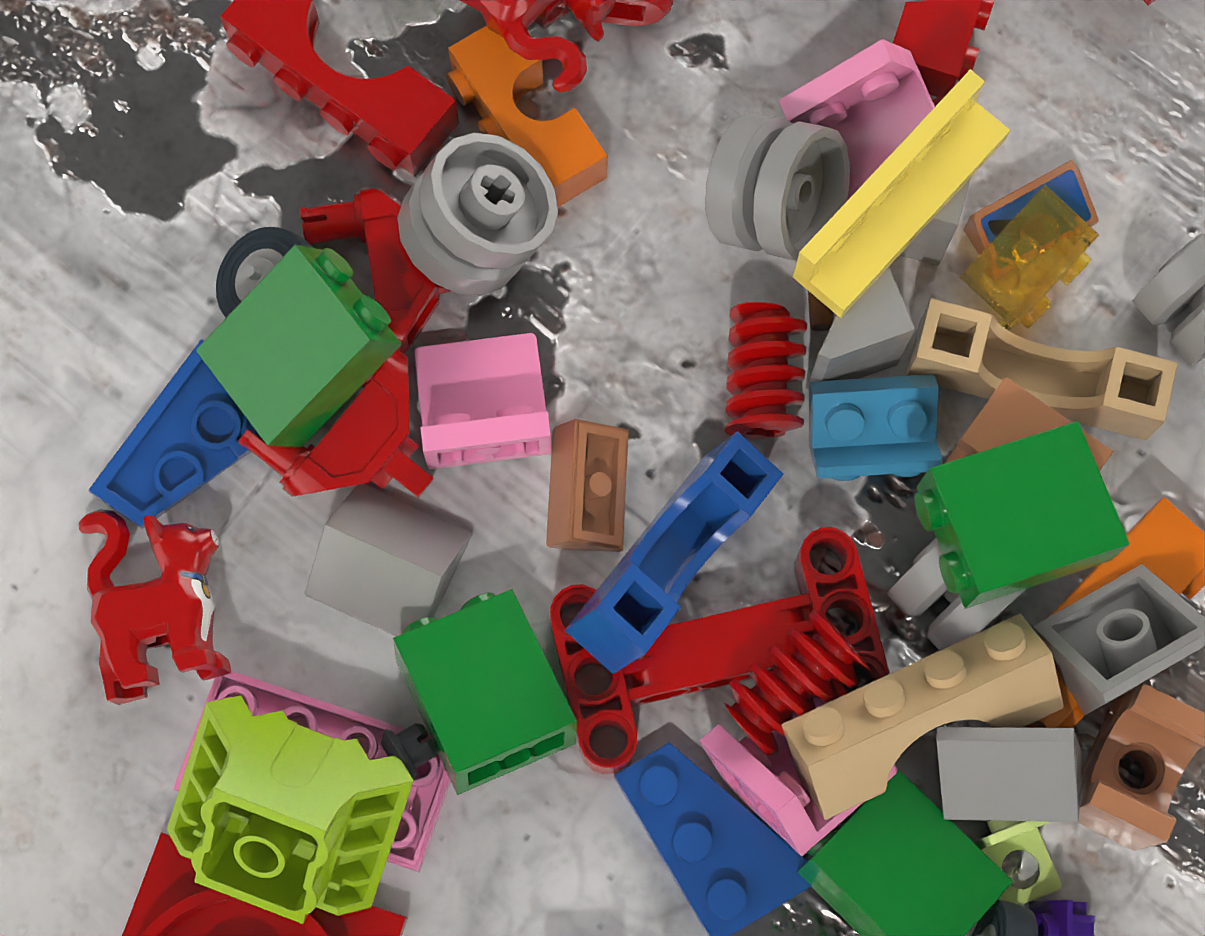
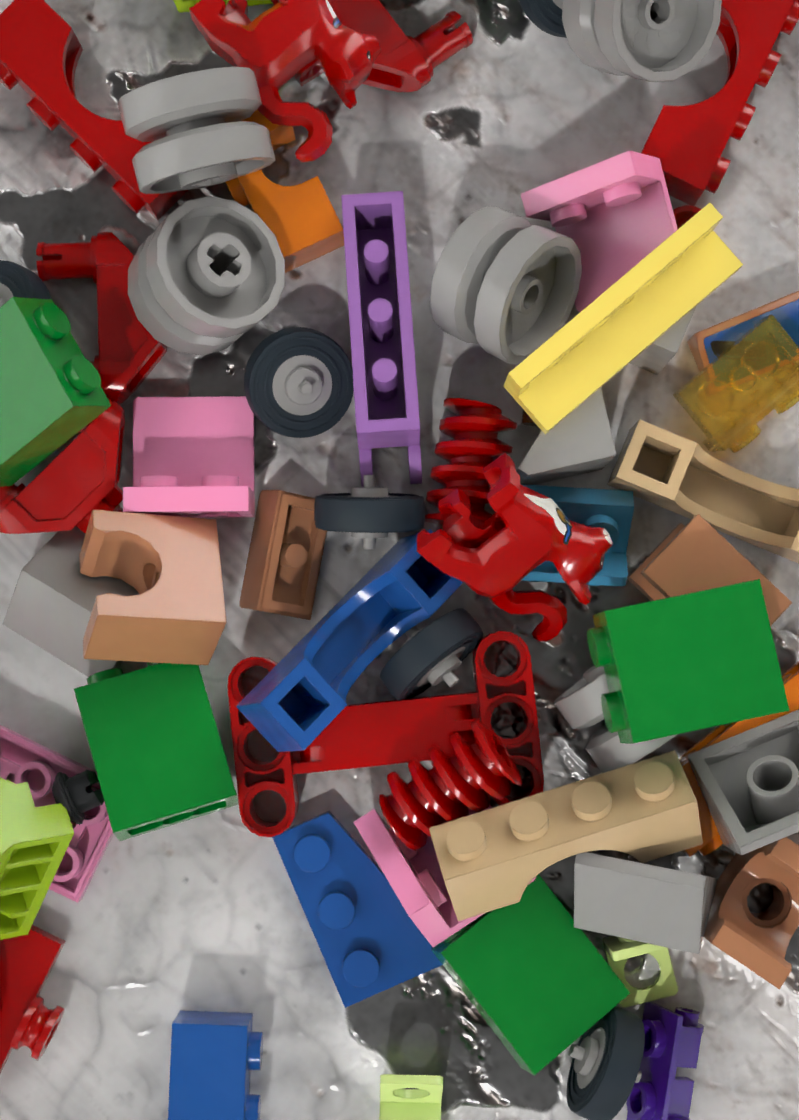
camera: 10 degrees right, 10 degrees up
none -> nougat piece [79,510,227,665]
none -> light grey wheel [117,66,276,194]
none -> black wheel [244,327,354,438]
none -> black wheel [314,475,425,549]
none -> medium lavender hinge [341,191,422,487]
none -> black wheel [380,608,483,701]
none -> red animal [417,453,613,641]

